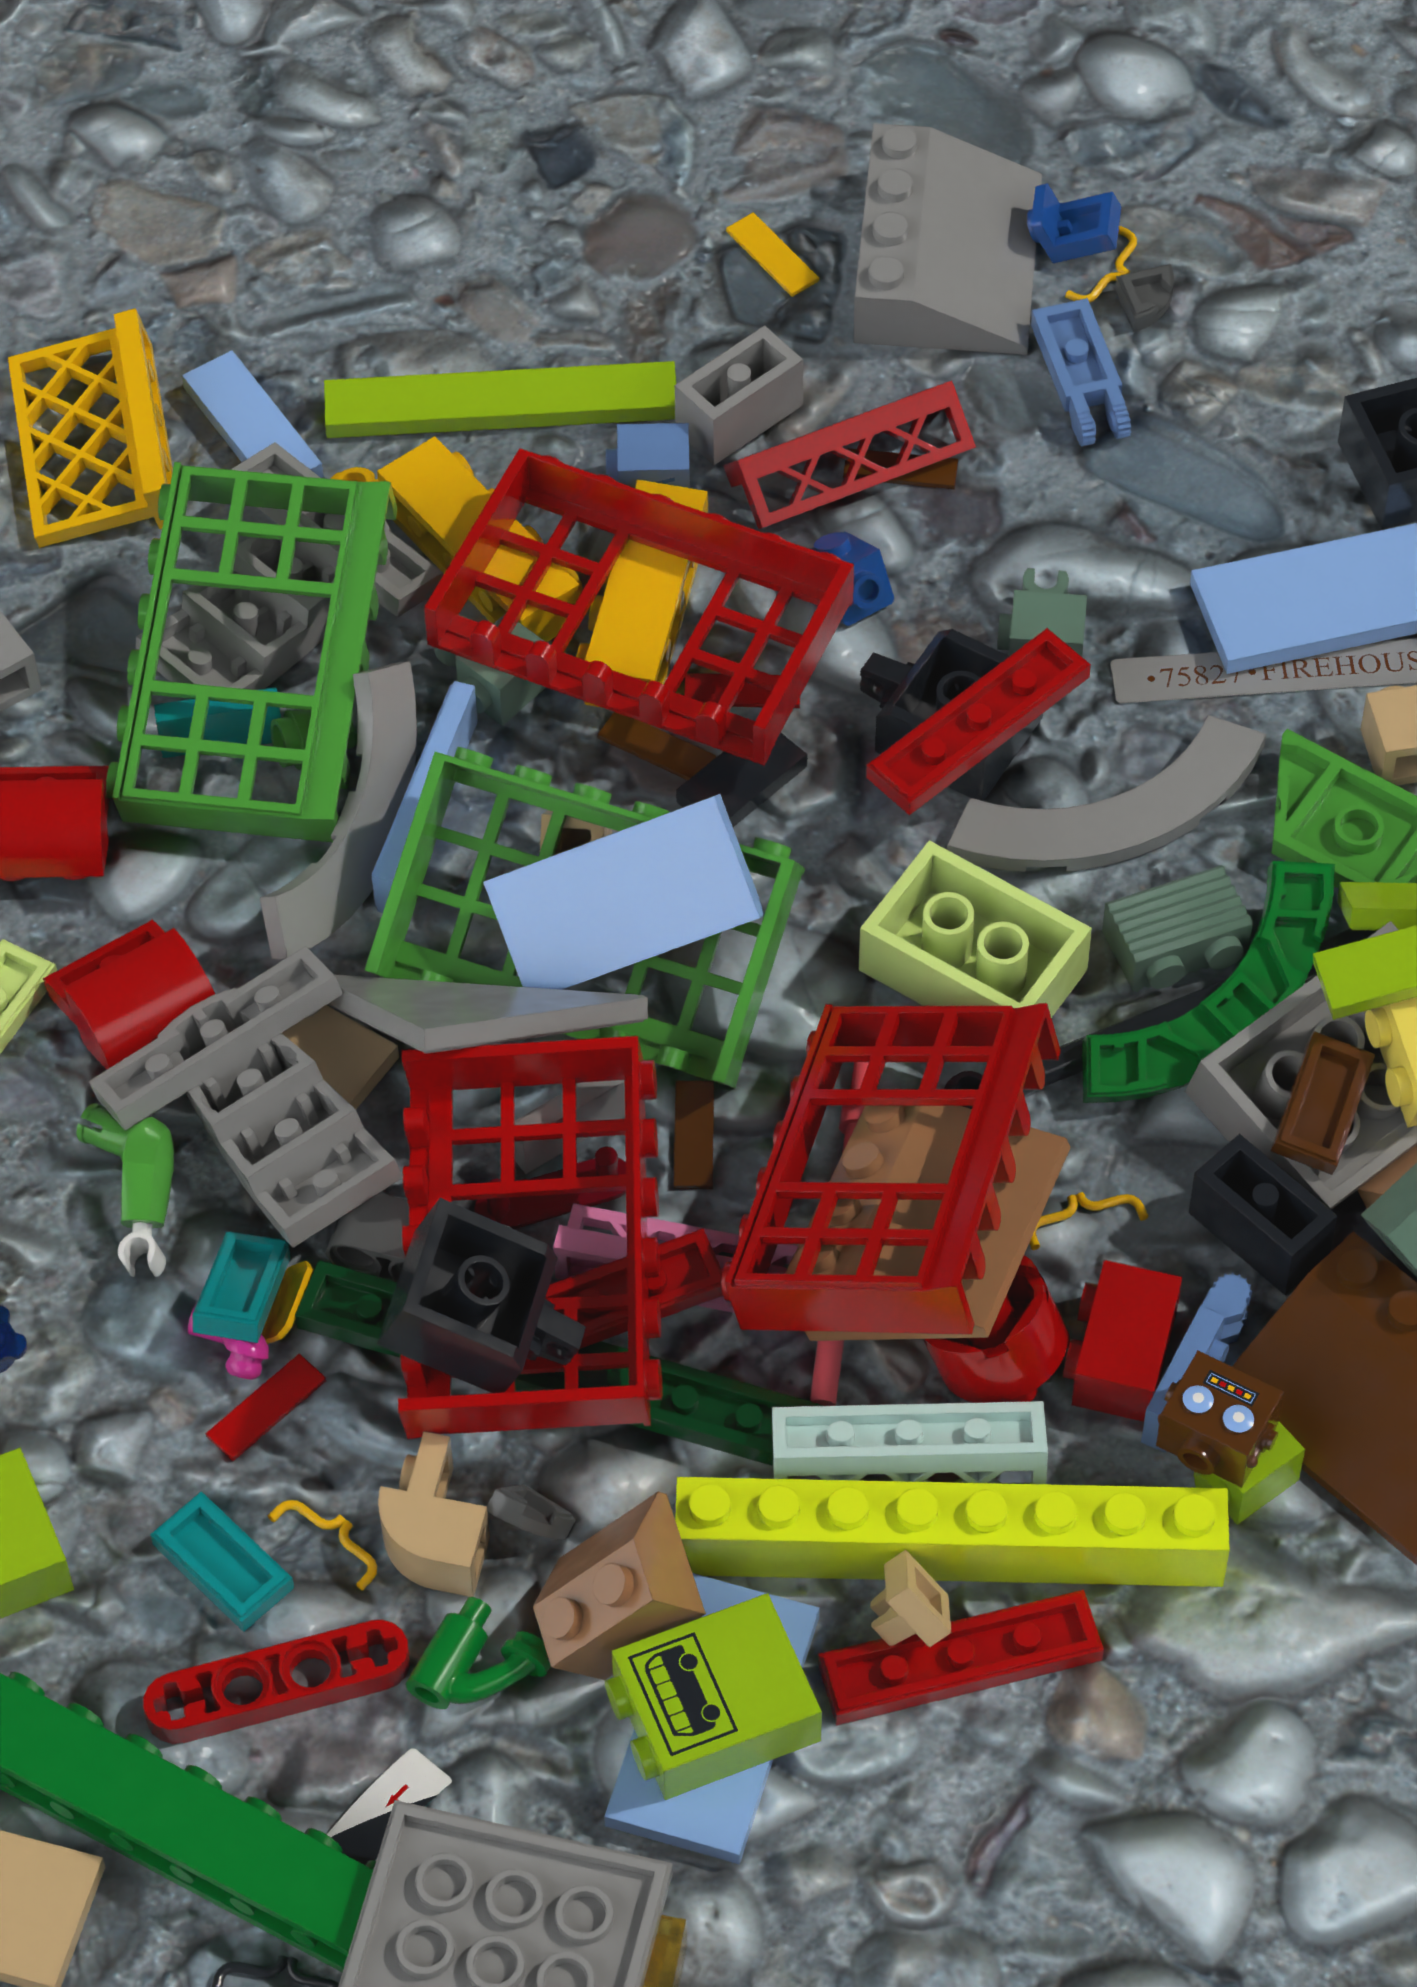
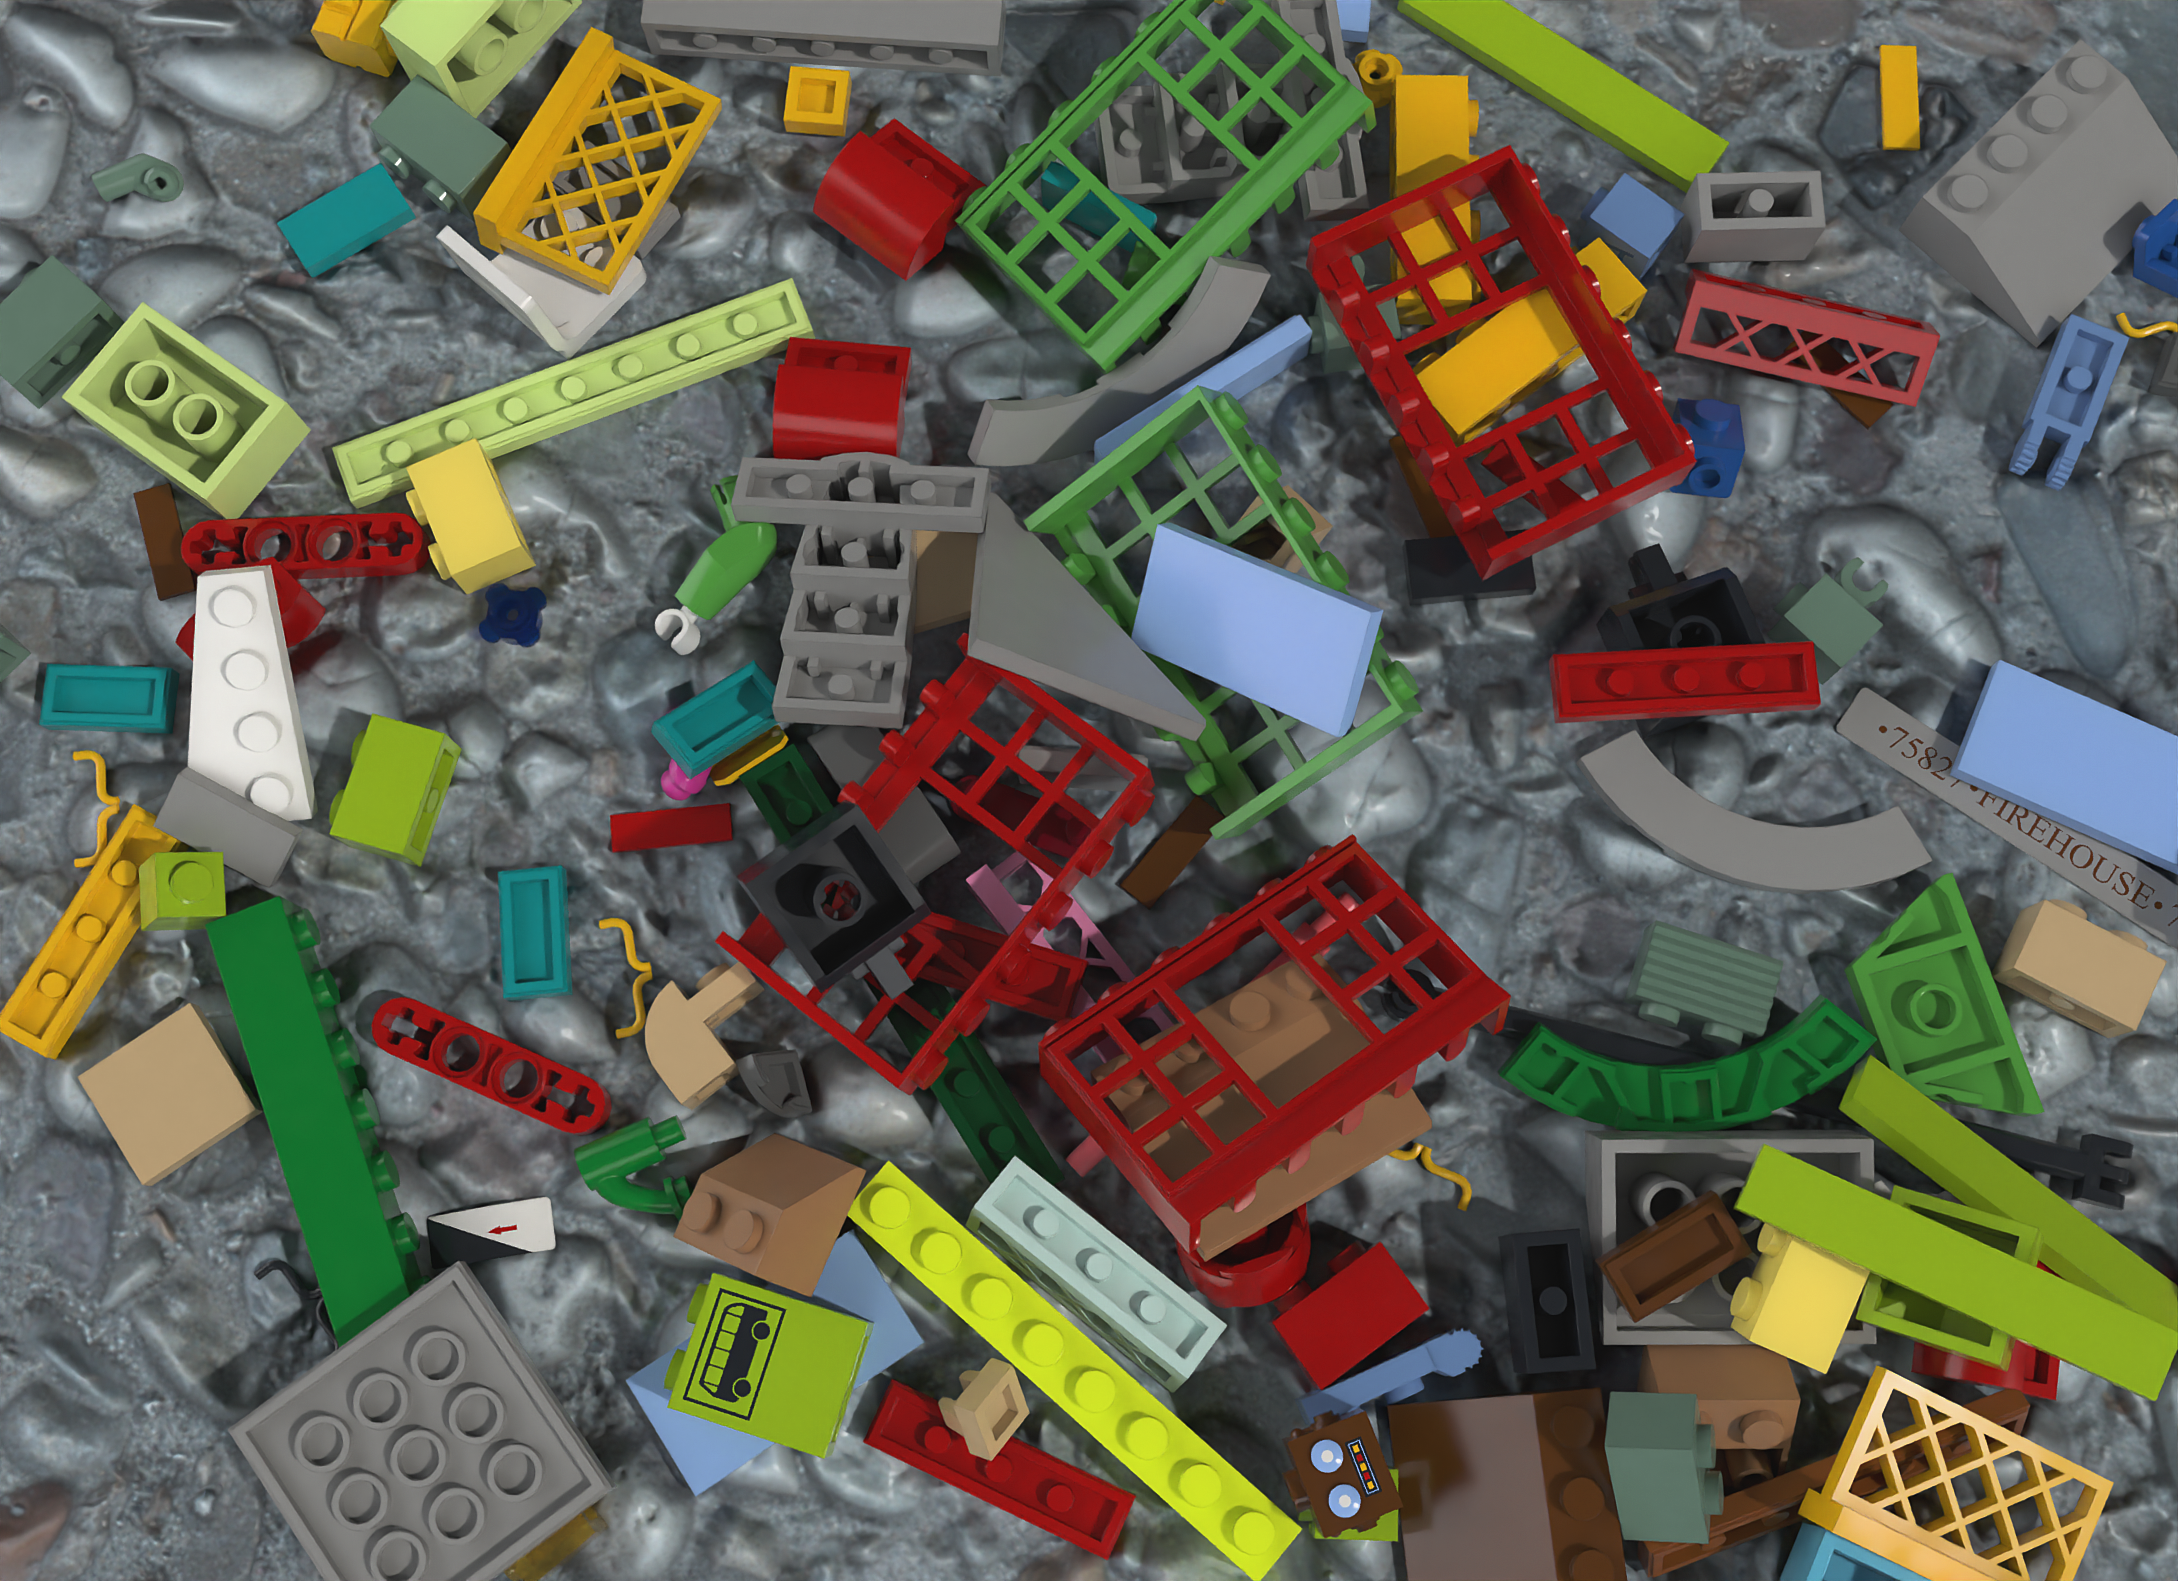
camera: 40 degrees right, 20 degrees up
yellowish green brick [859,840,1092,1018] -> none

